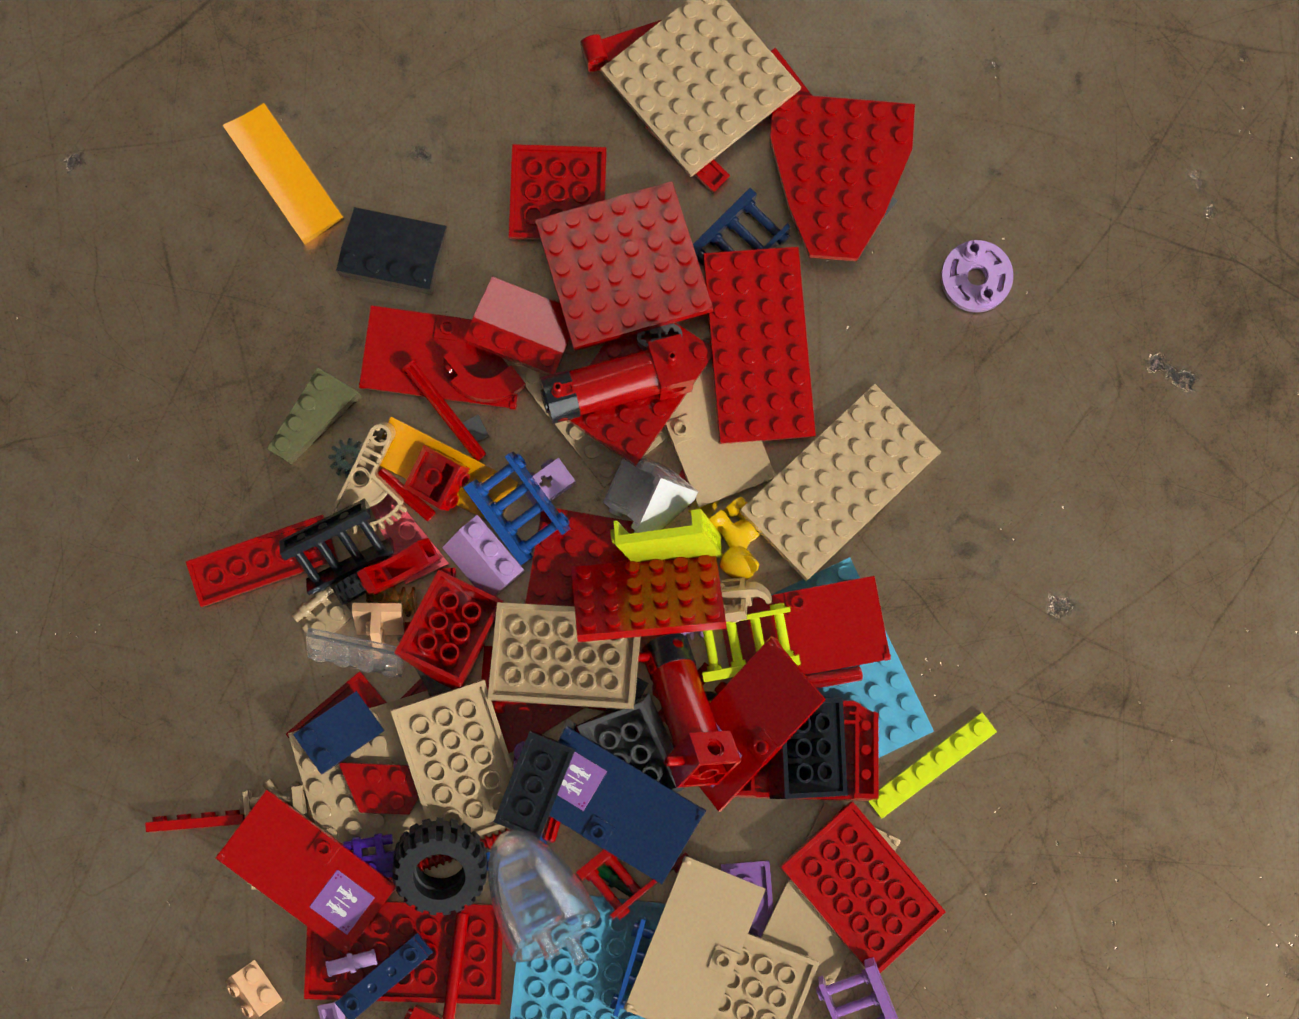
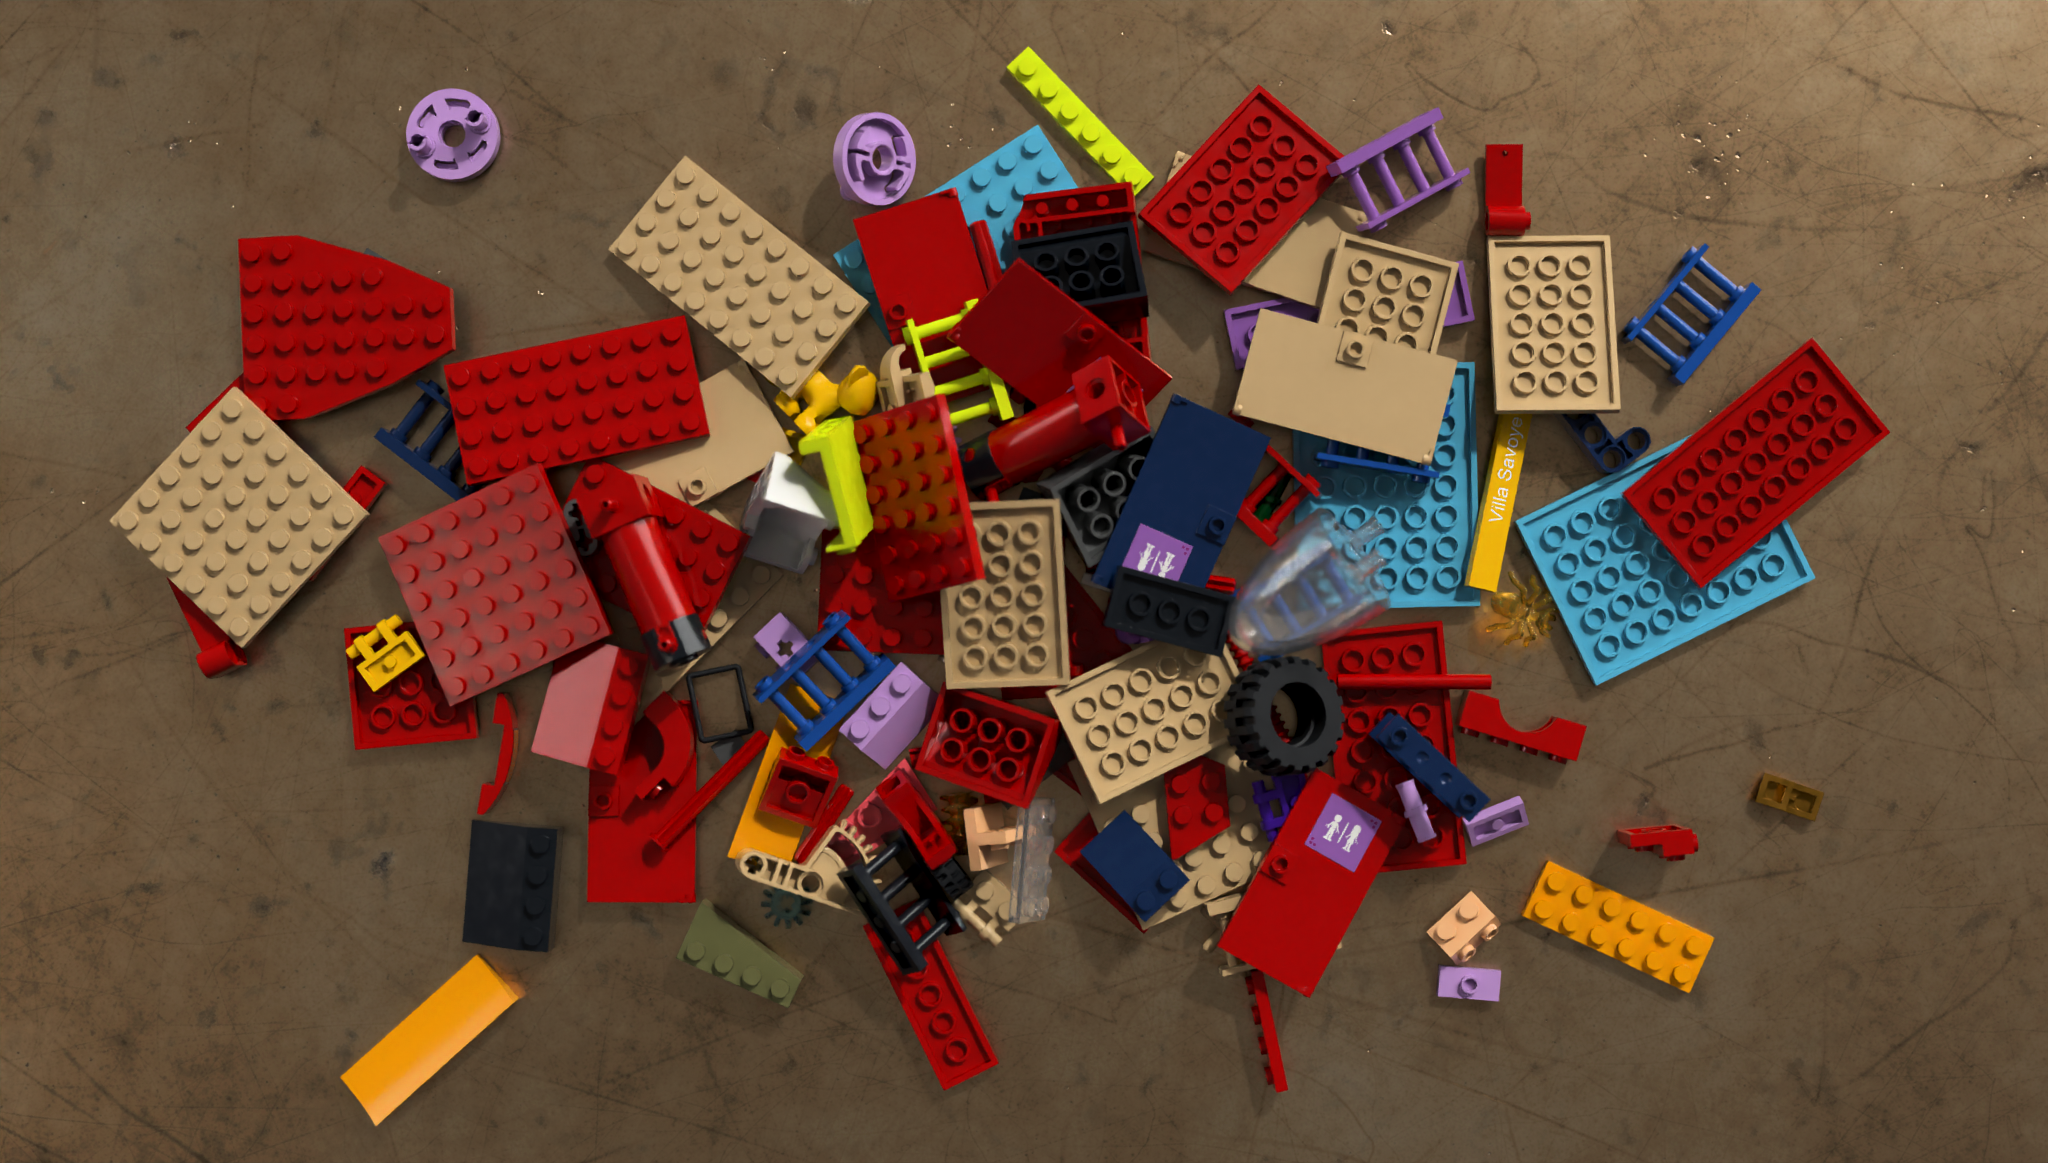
camera: 90 degrees left, 5 degrees up
none -> yellow plate [346,614,426,692]
none -> red slope [477,692,519,815]
none -> black piece [686,664,754,744]
none -> lavender piece [833,112,916,206]
none -> lavender plate [1436,965,1501,1002]

